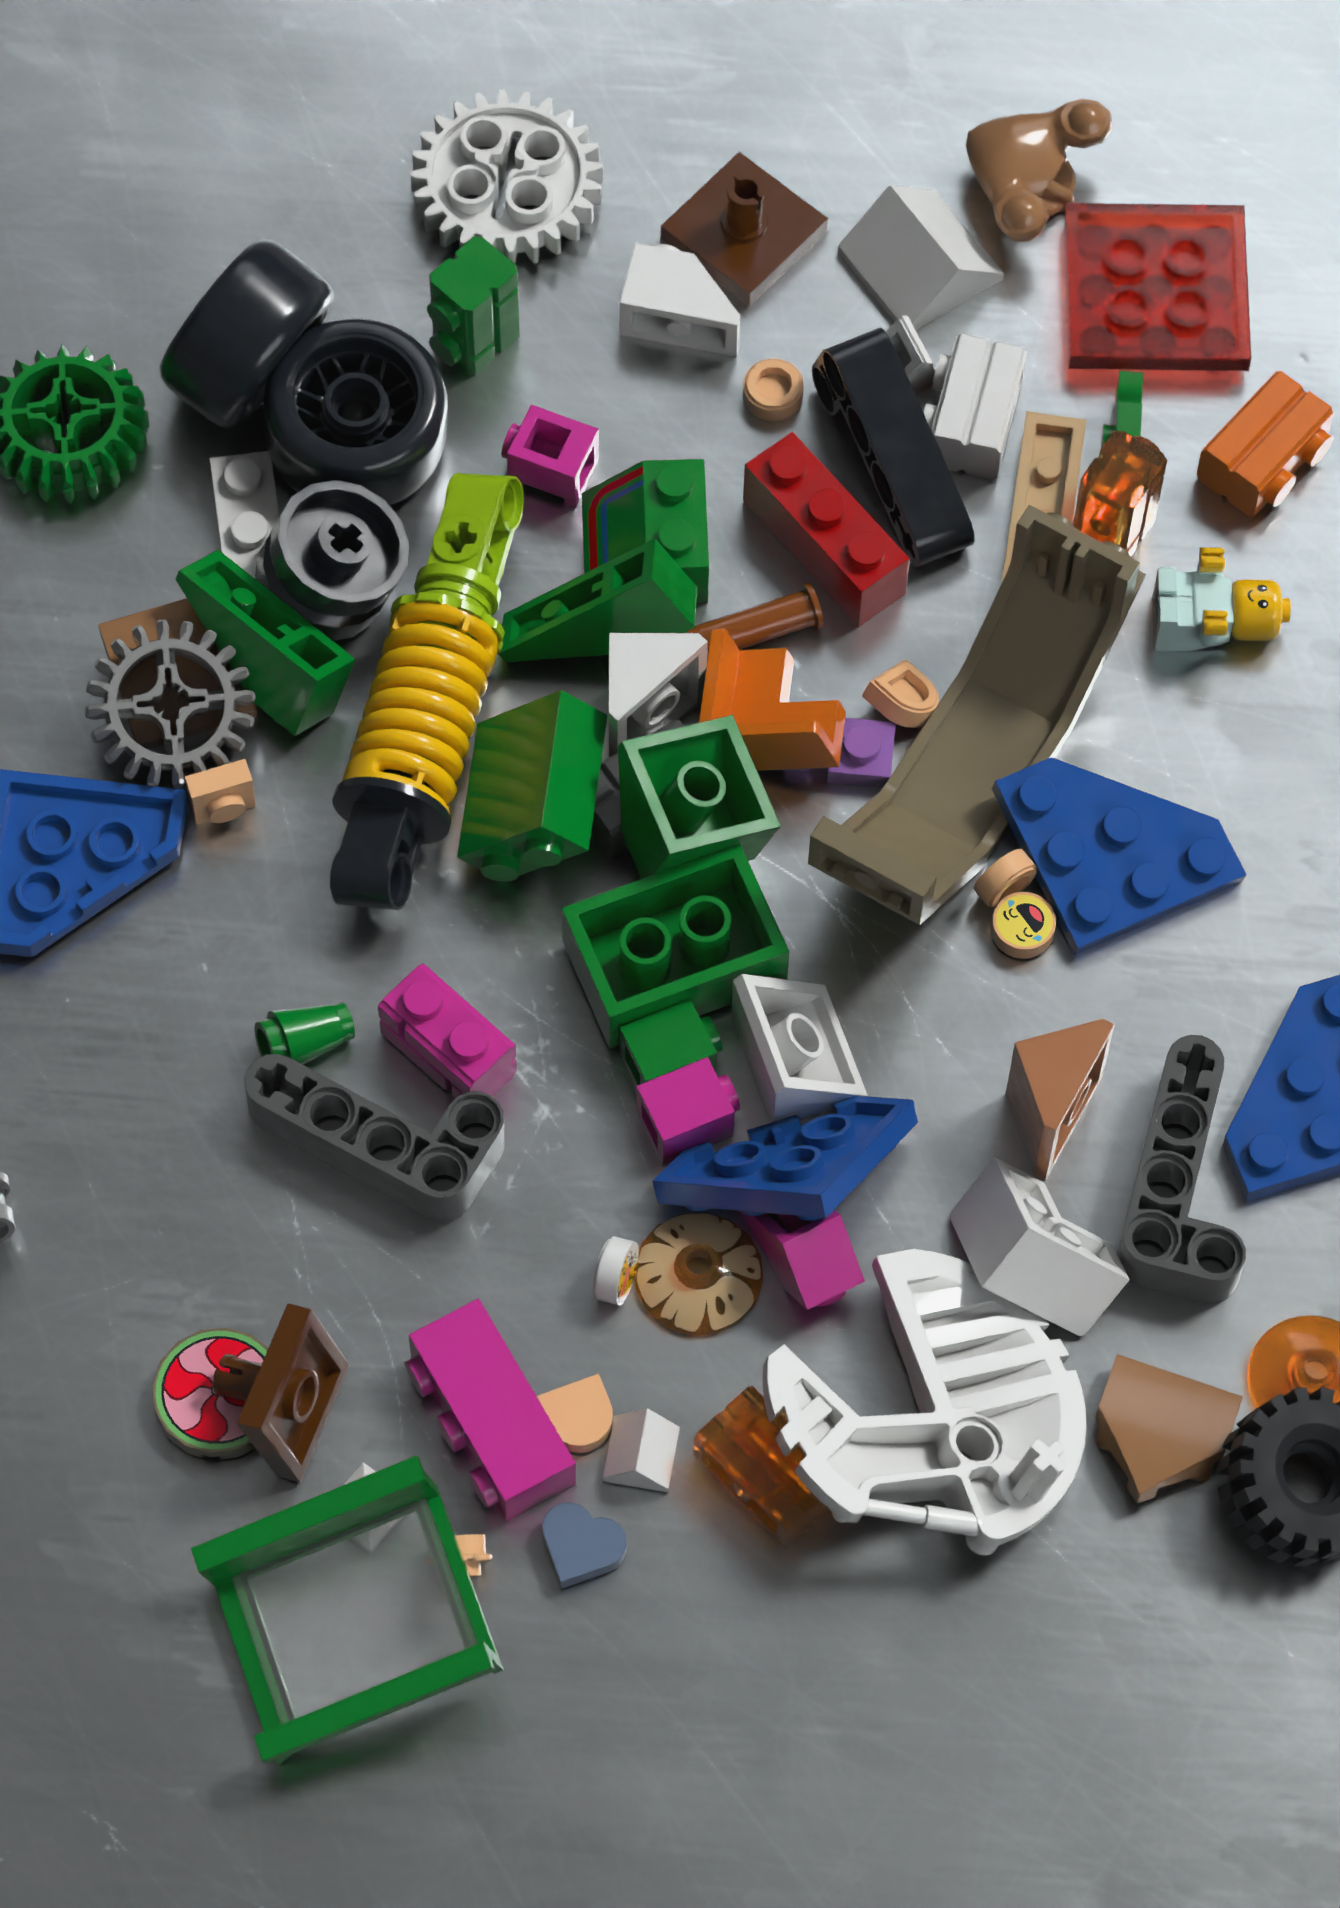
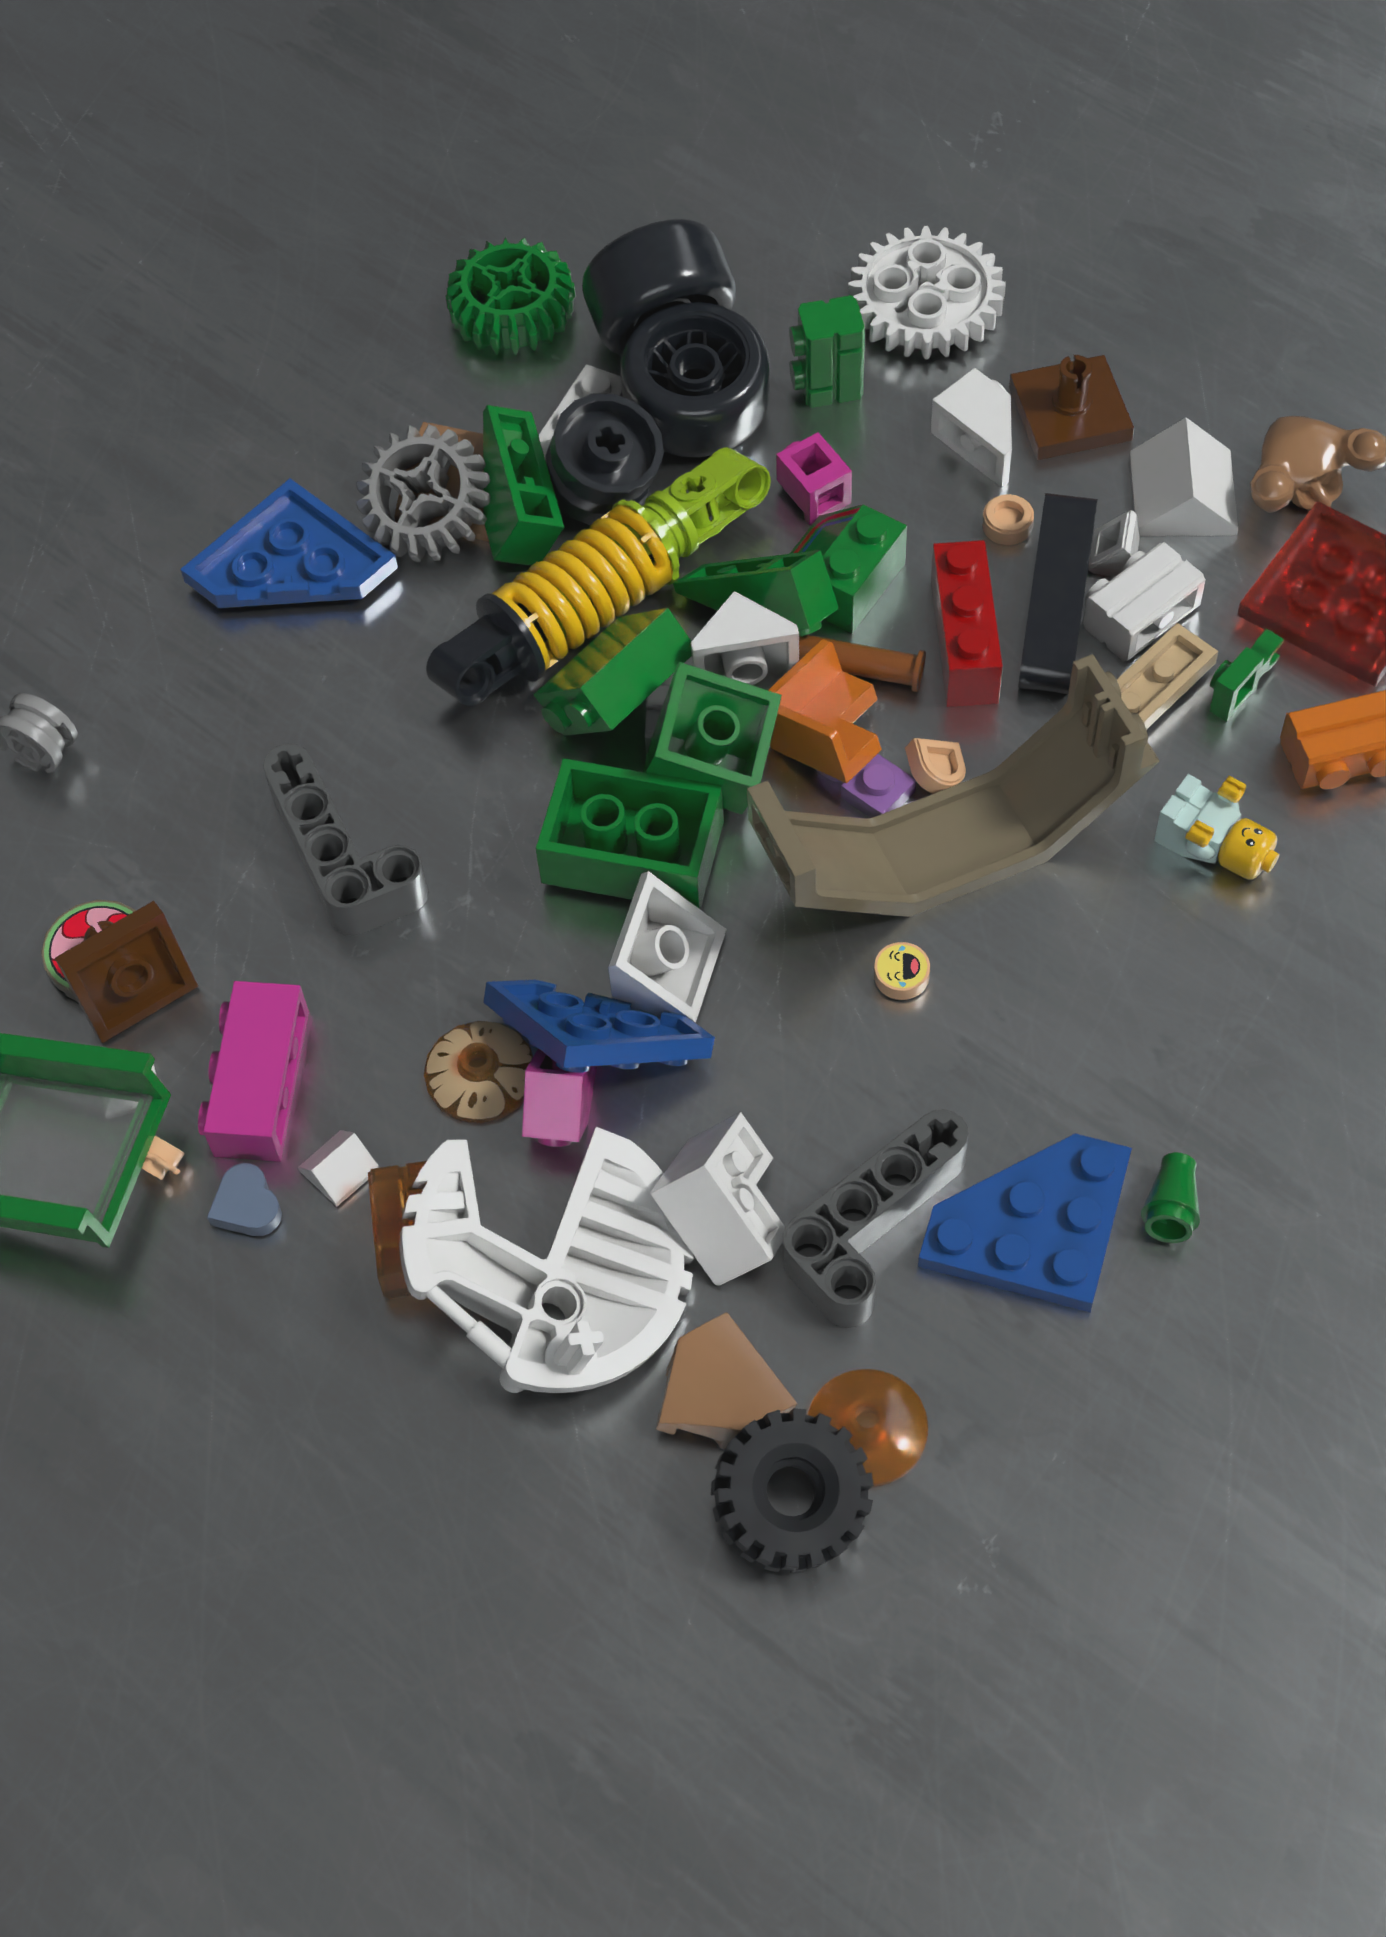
camera: 40 degrees right, 5 degrees down
light nougat plate [185,759,256,824] -> none
green cone [254,1002,355,1065] -> none
dark pink brick [378,963,517,1099] -> none
light nougat tile [537,1373,613,1453] -> none
white tile [593,1236,639,1306] -> none
green brick [619,998,723,1088] -> none
dark pink brick [636,1057,740,1165] -> none
light nougat tile [973,849,1037,908] -> none
blue plate [991,757,1247,955] -> none
nougat slope [1005,1019,1115,1180] -> none
clear orange brick [1073,430,1167,556] -> none

